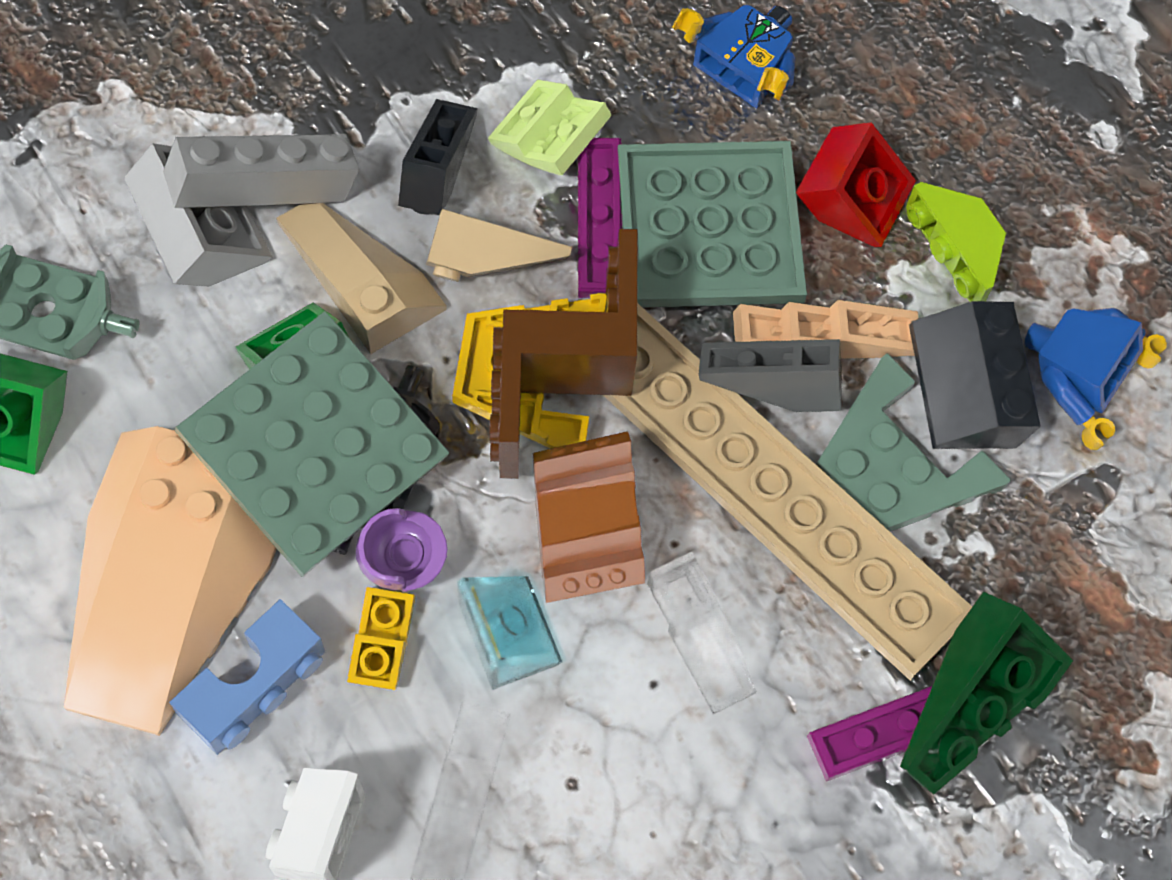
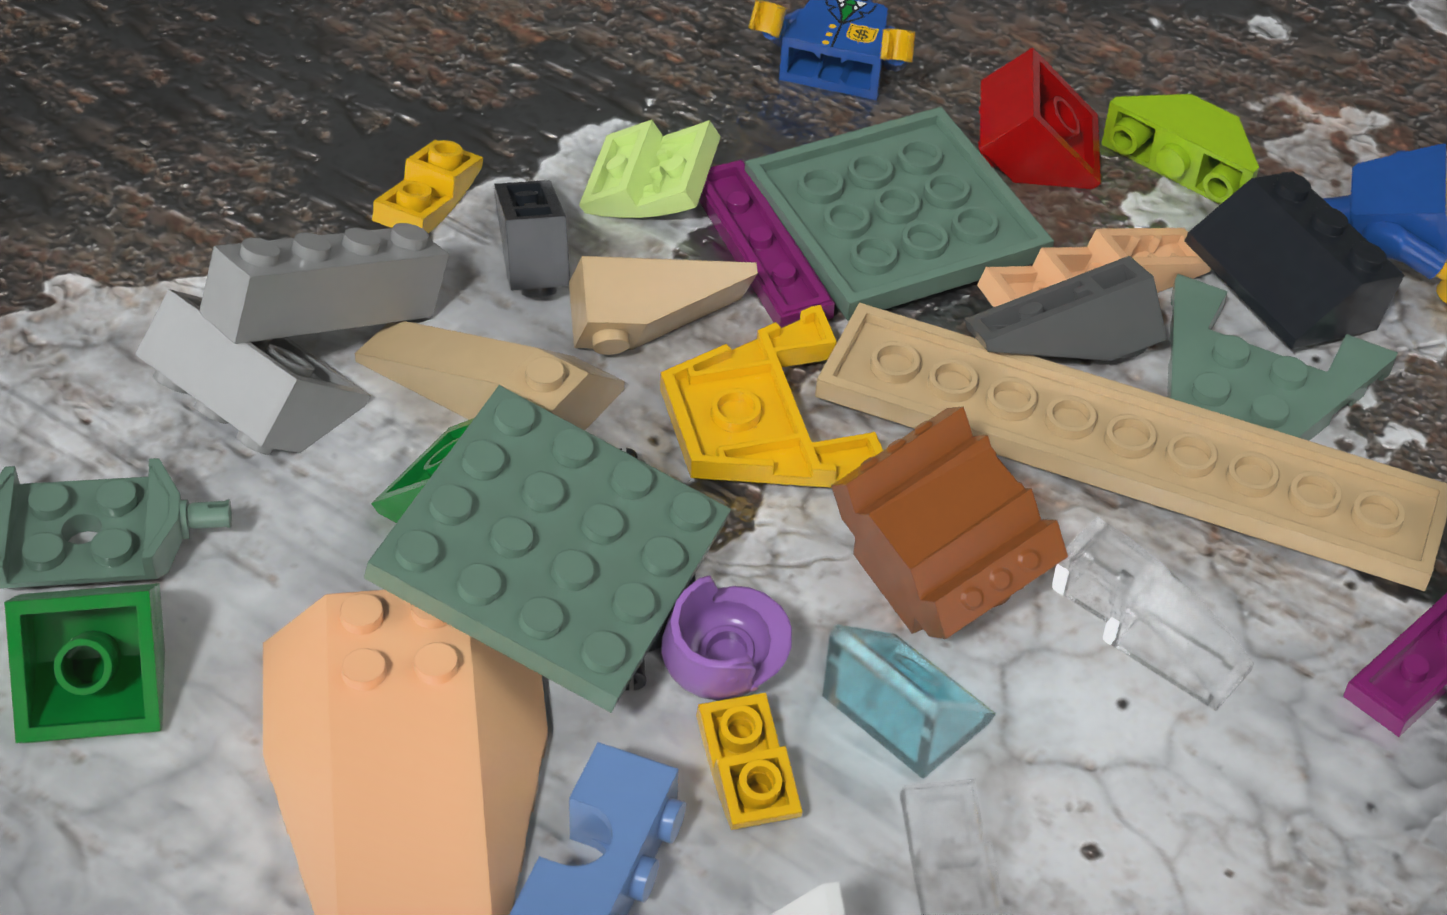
camera: 20 degrees left, 20 degrees down
reddish brown bracket [490,229,638,479] -> none
none -> yellow slope [372,140,483,233]

